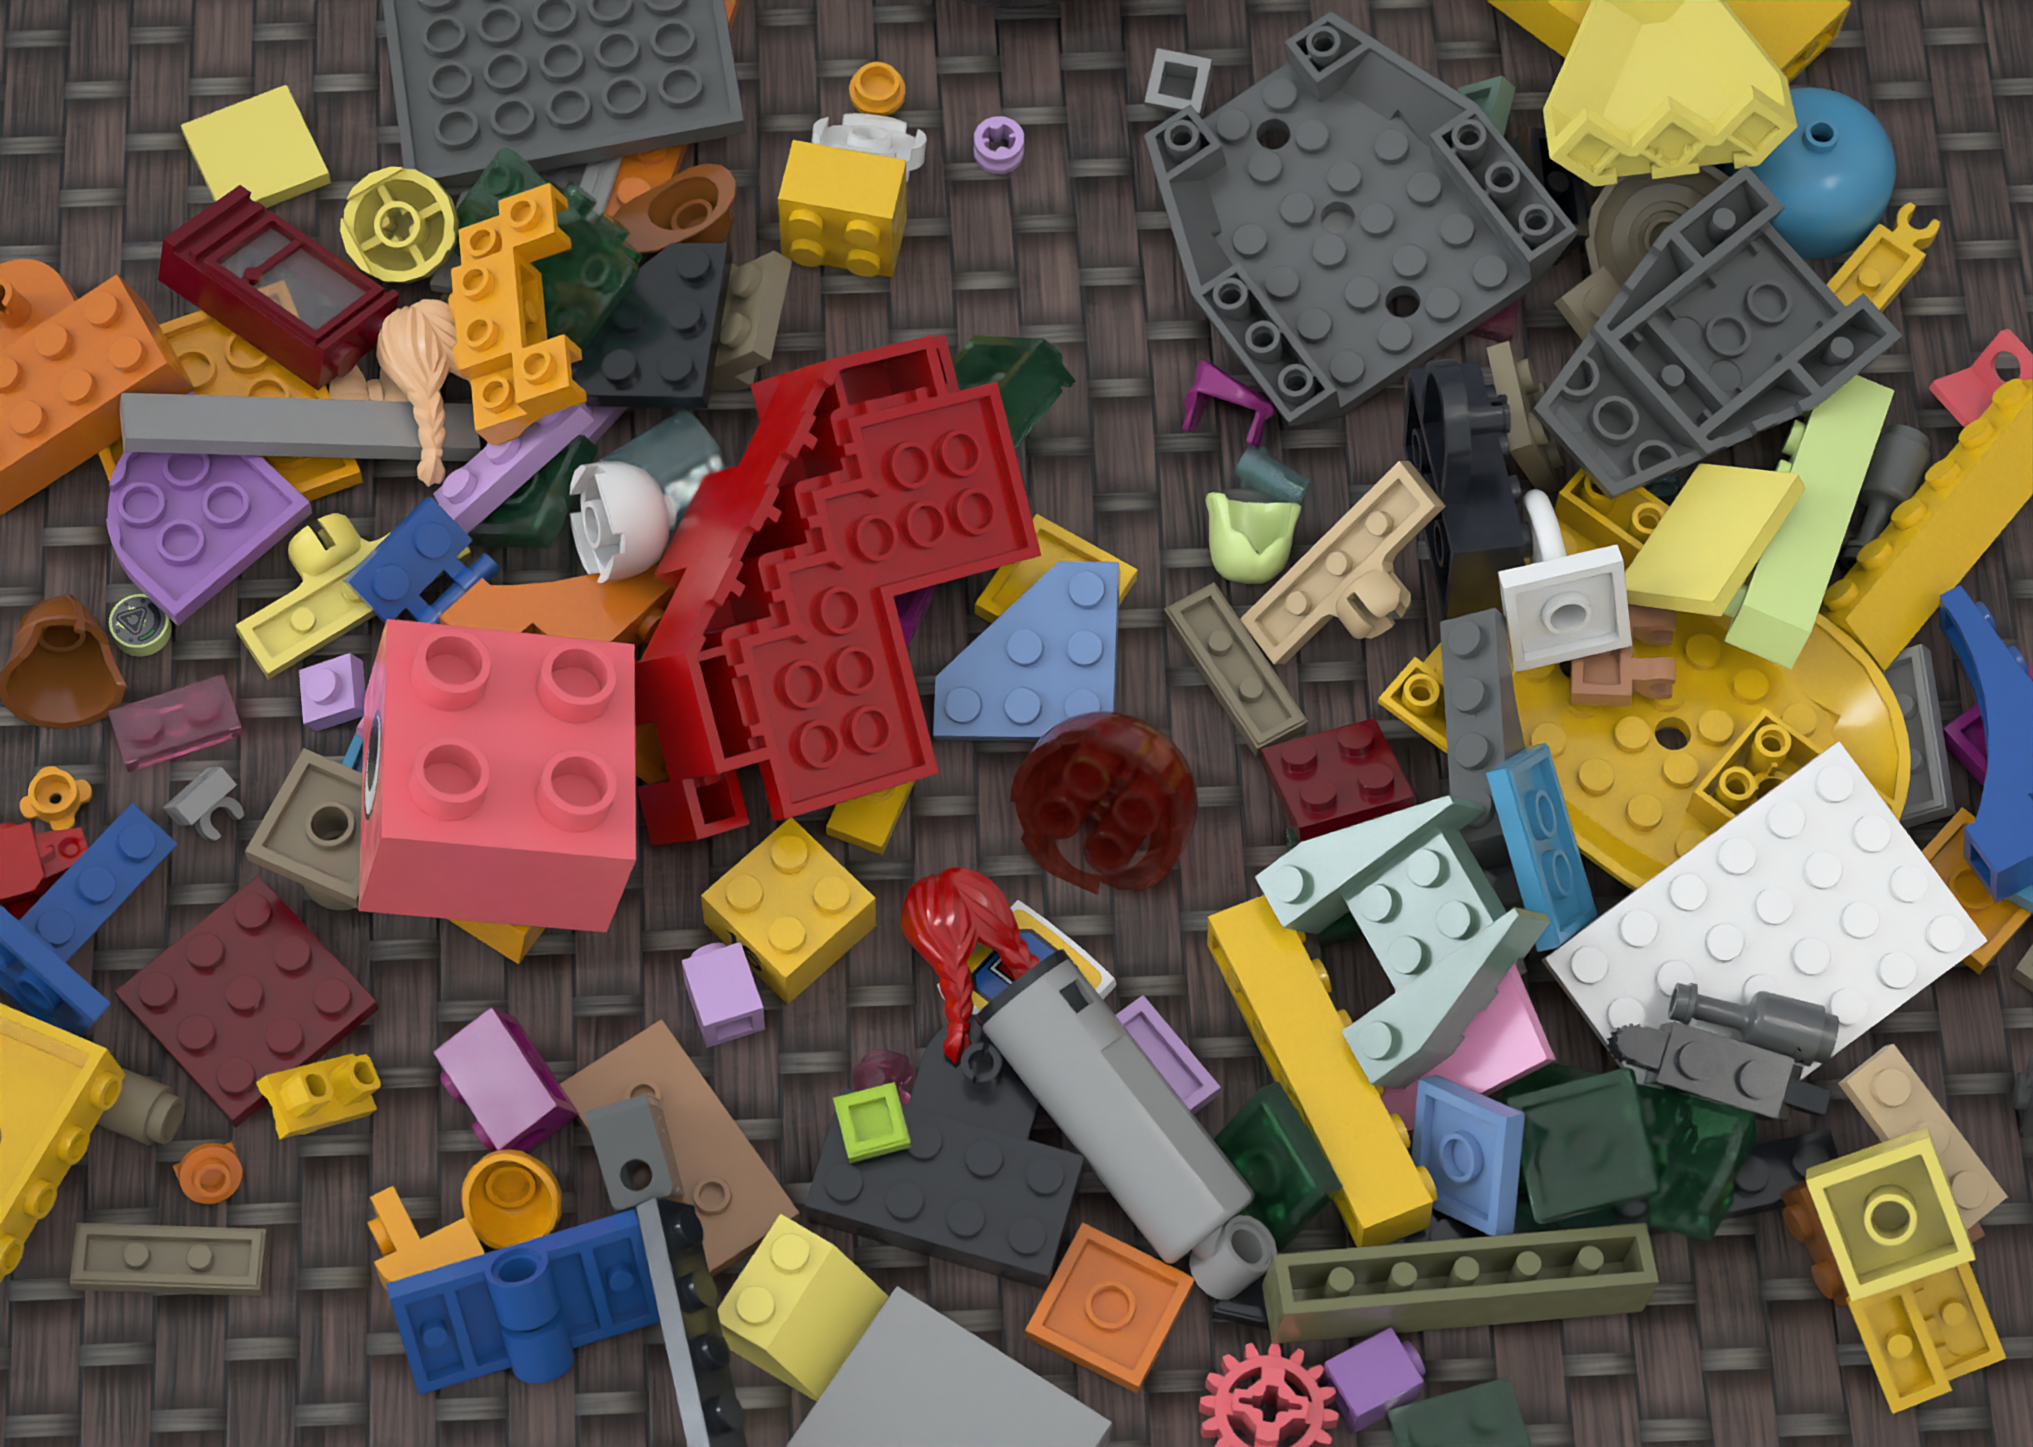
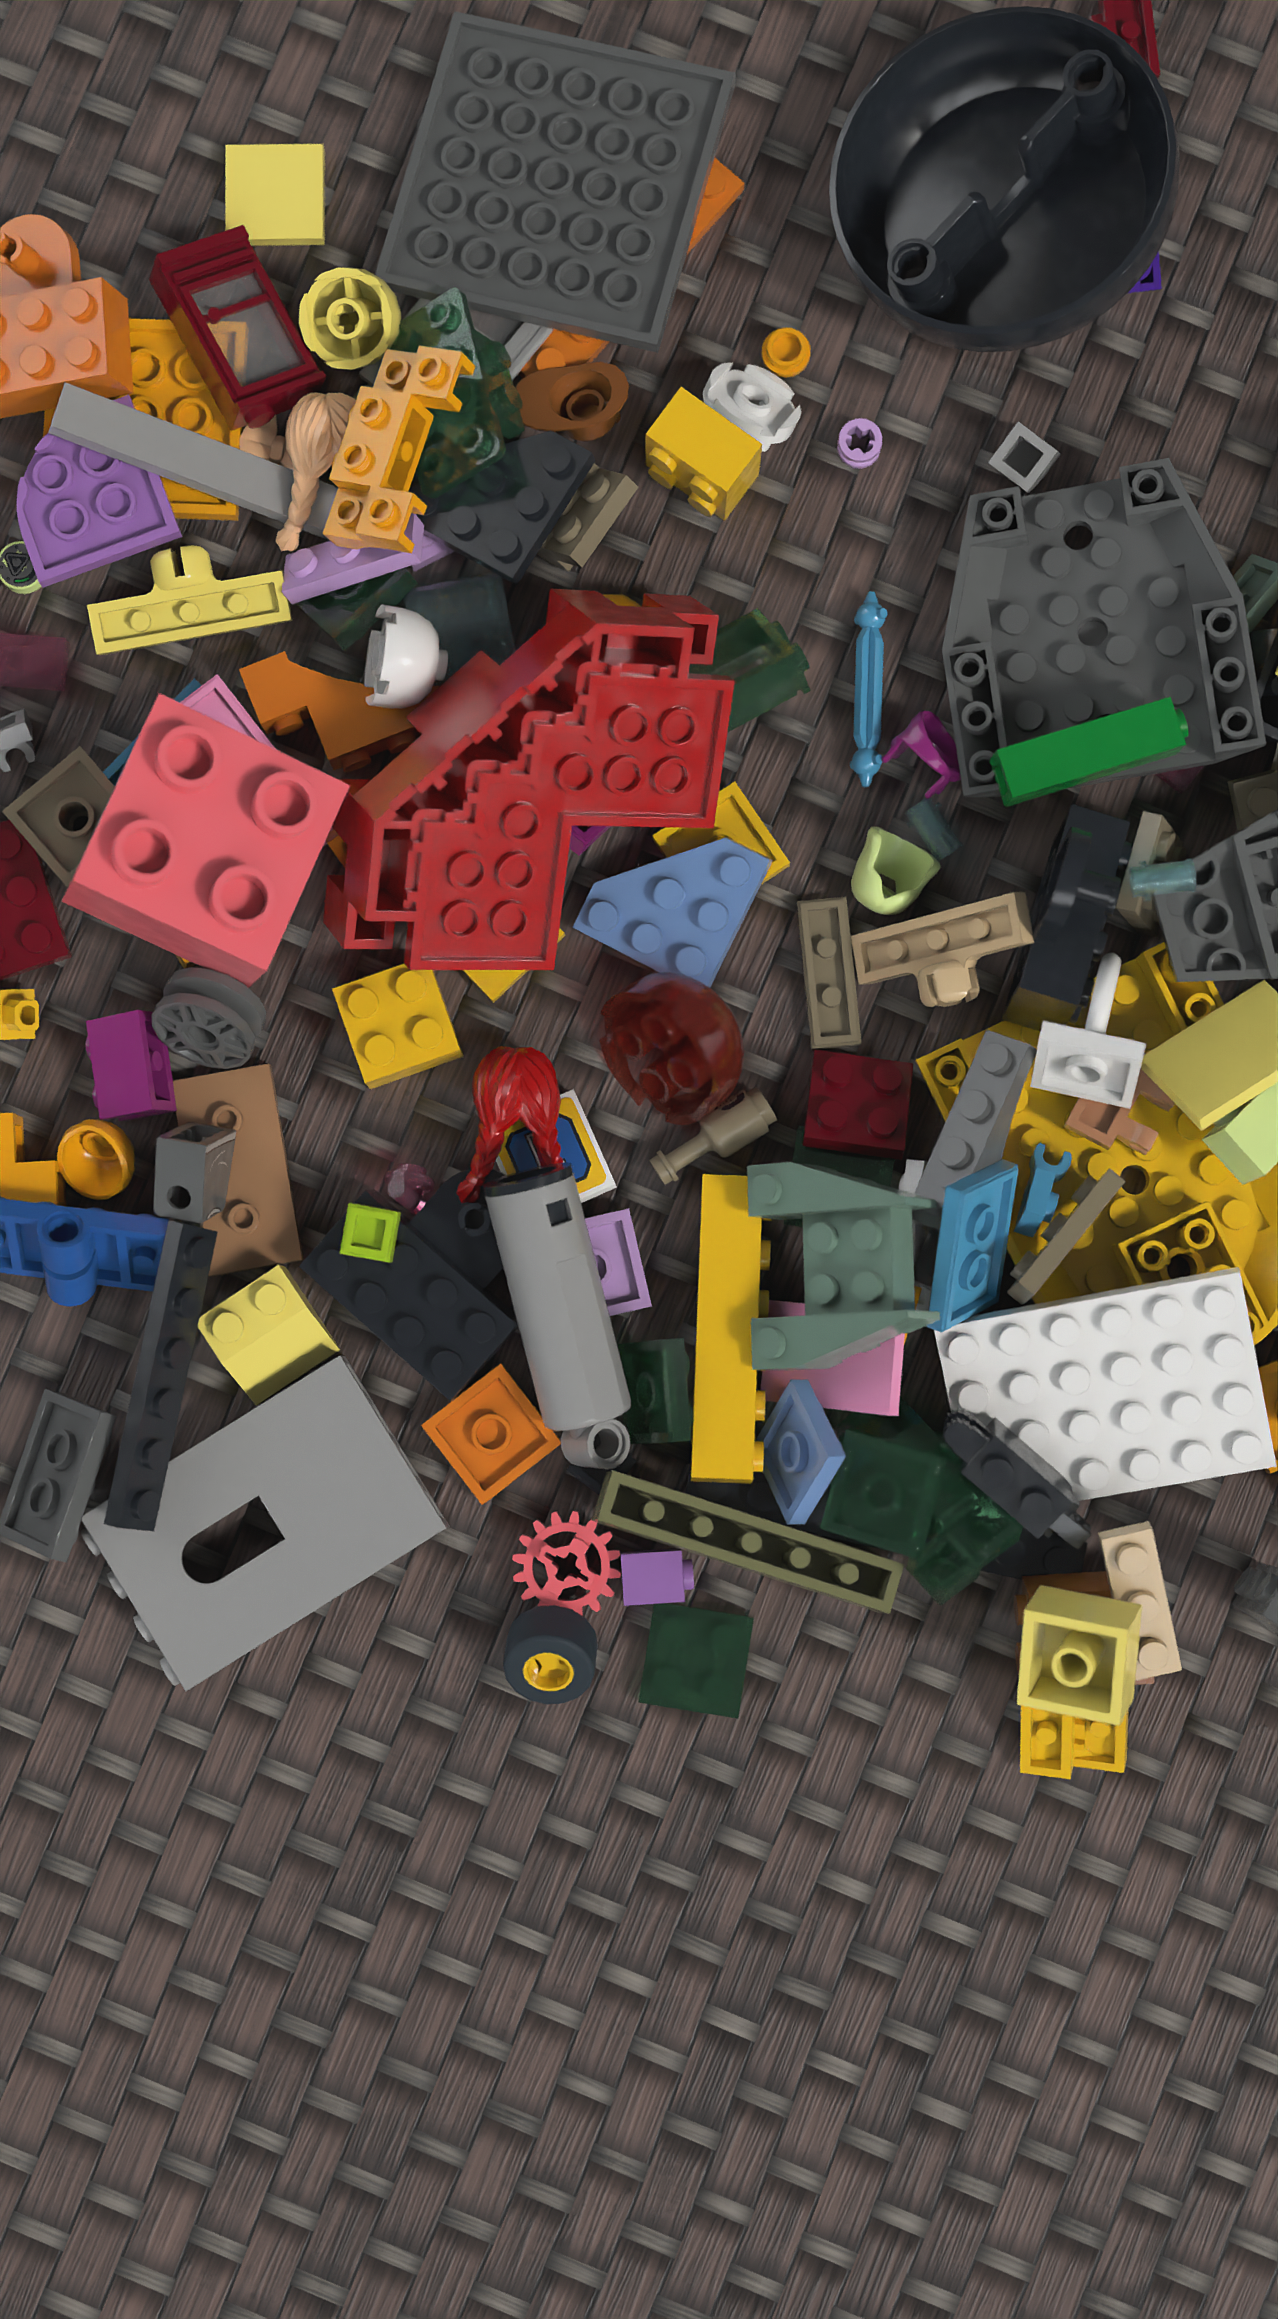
camera: 30 degrees right, 20 degrees up
lavender plate [299,653,366,732] -> none
blue plate [343,497,500,624] -> none
lavender brick [682,942,765,1048] -> none
dark grey piece [1668,982,1839,1067] -> none
none -> dark grey wheel [152,967,266,1069]
none -> dark tan piece [649,1087,777,1185]
none -> dark azure wheel [850,591,887,787]
none -> green brick [990,696,1188,807]
none -> dark tan plate [1007,1168,1125,1305]
none -> dark azure plate [1014,1143,1072,1238]
none -> clear light blue pin [1129,858,1196,902]

